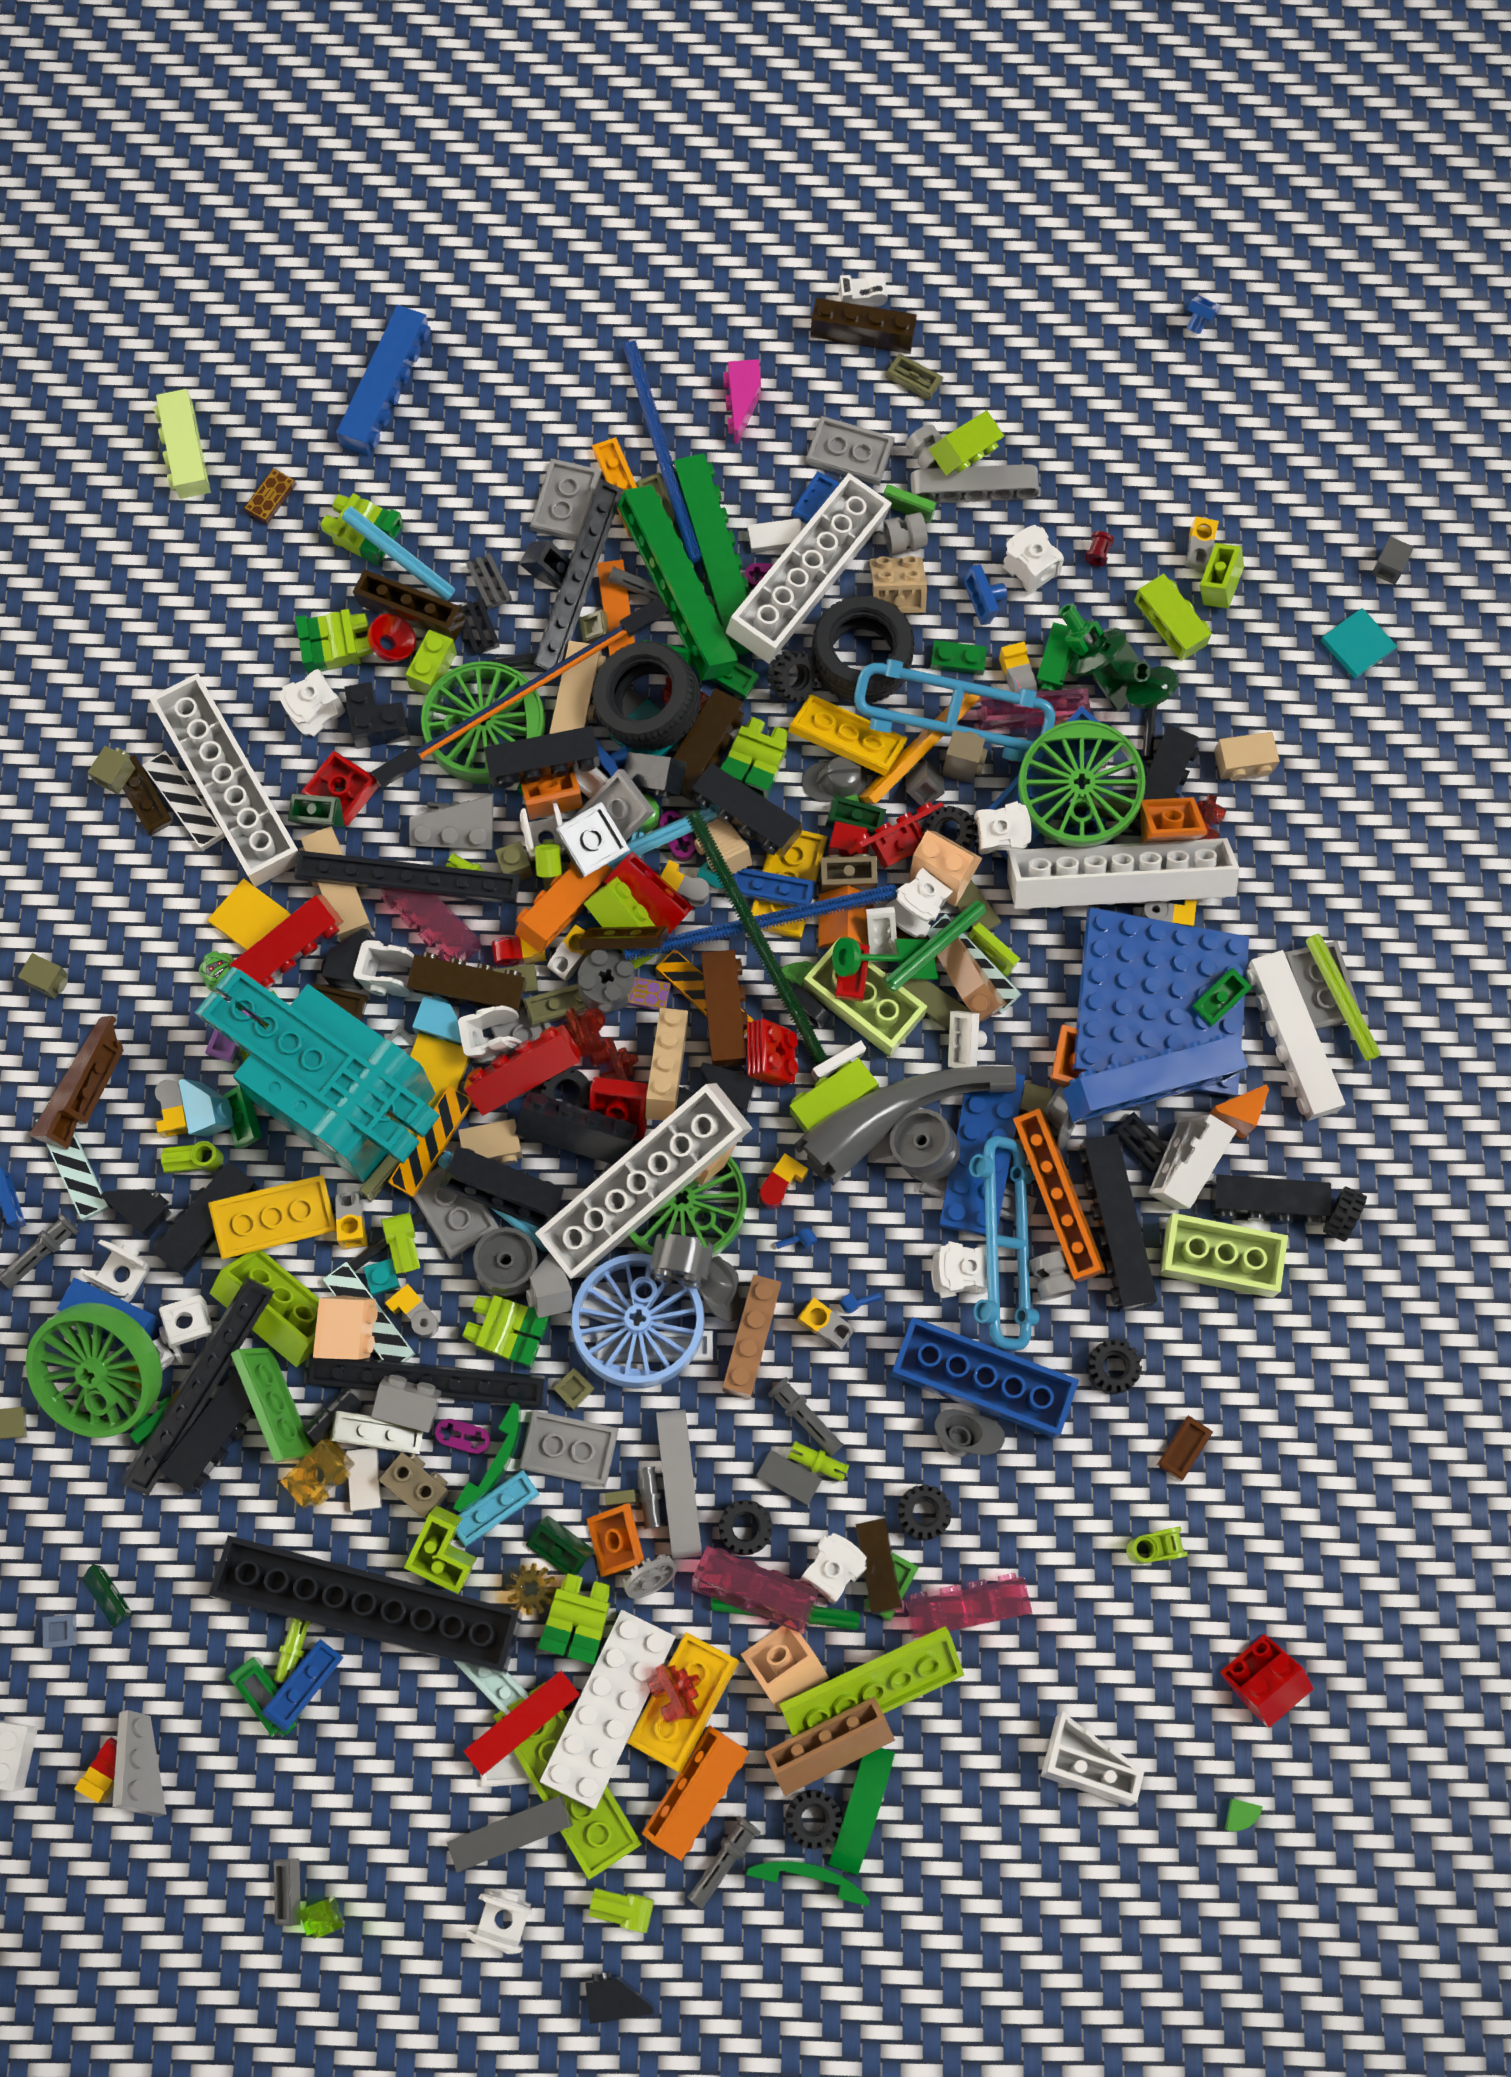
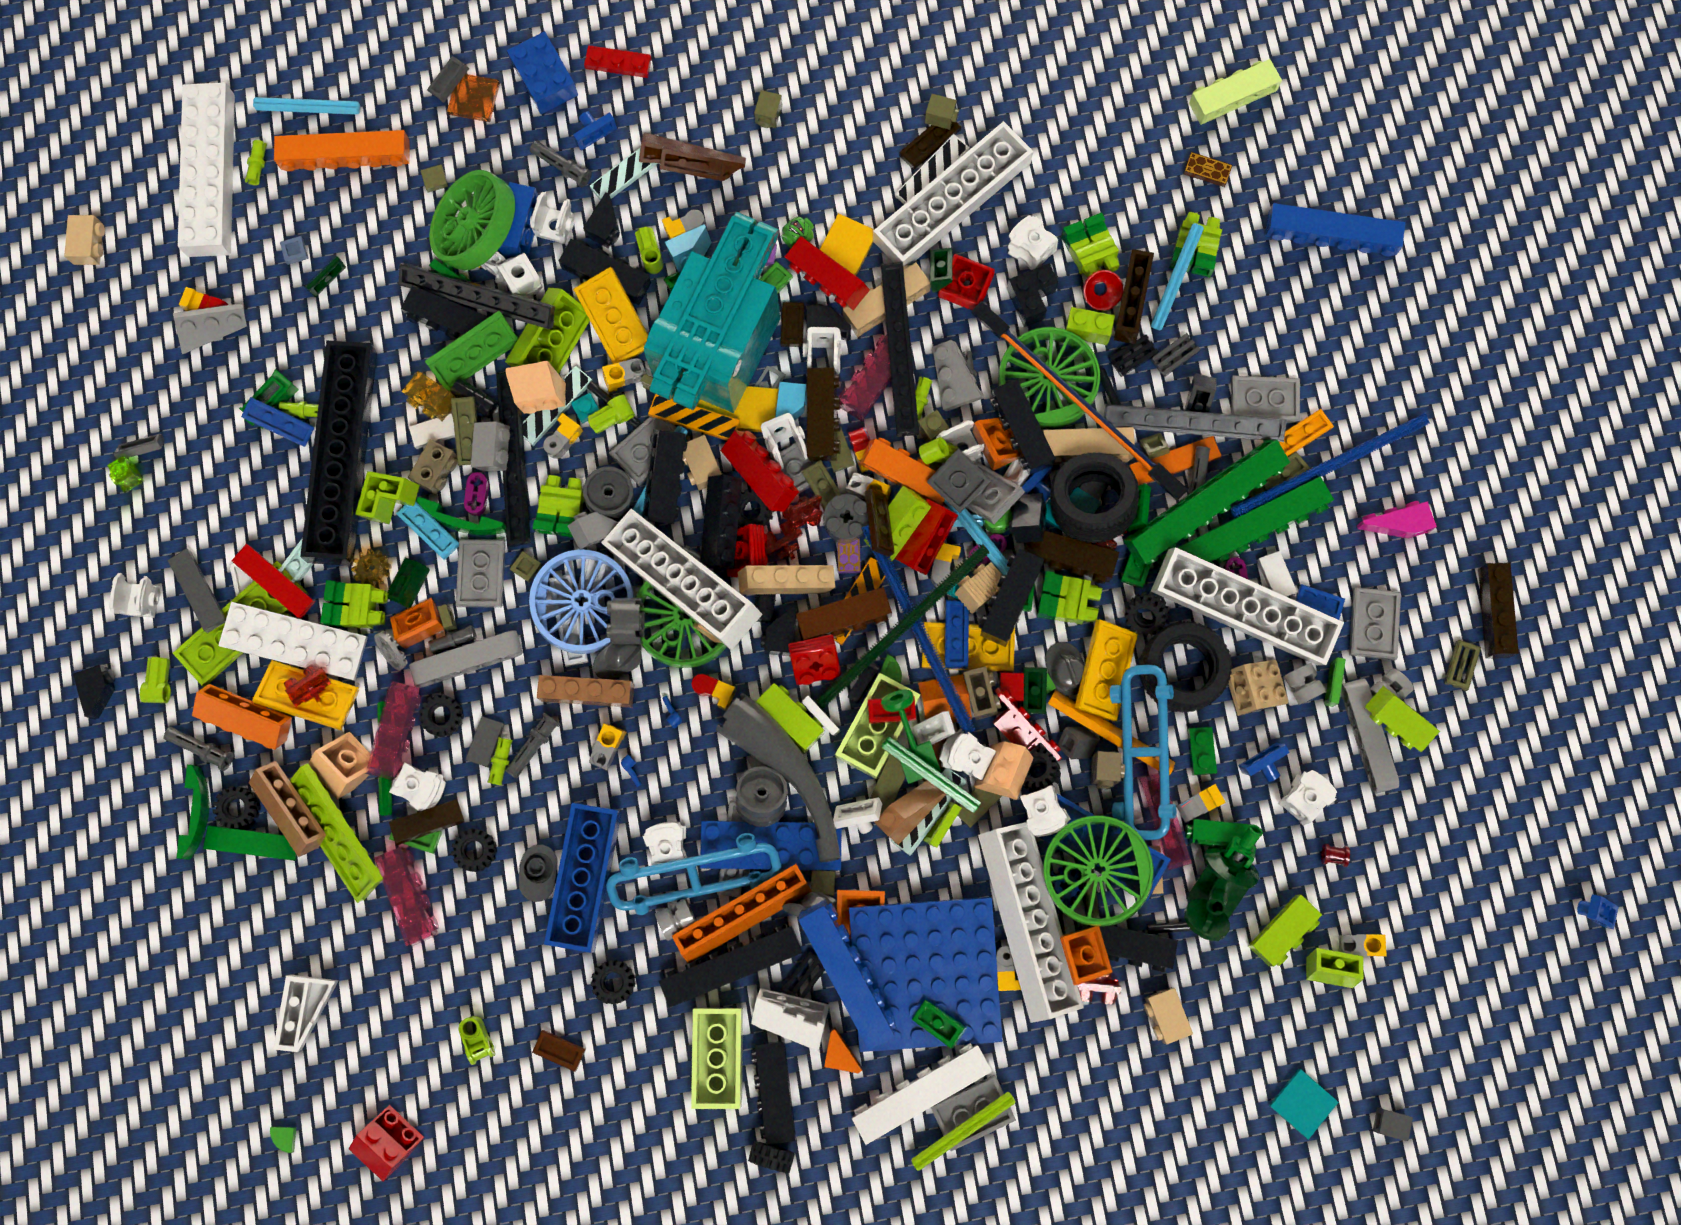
camera: 85 degrees right, 5 degrees up
white leg [838,275,888,307] -> none

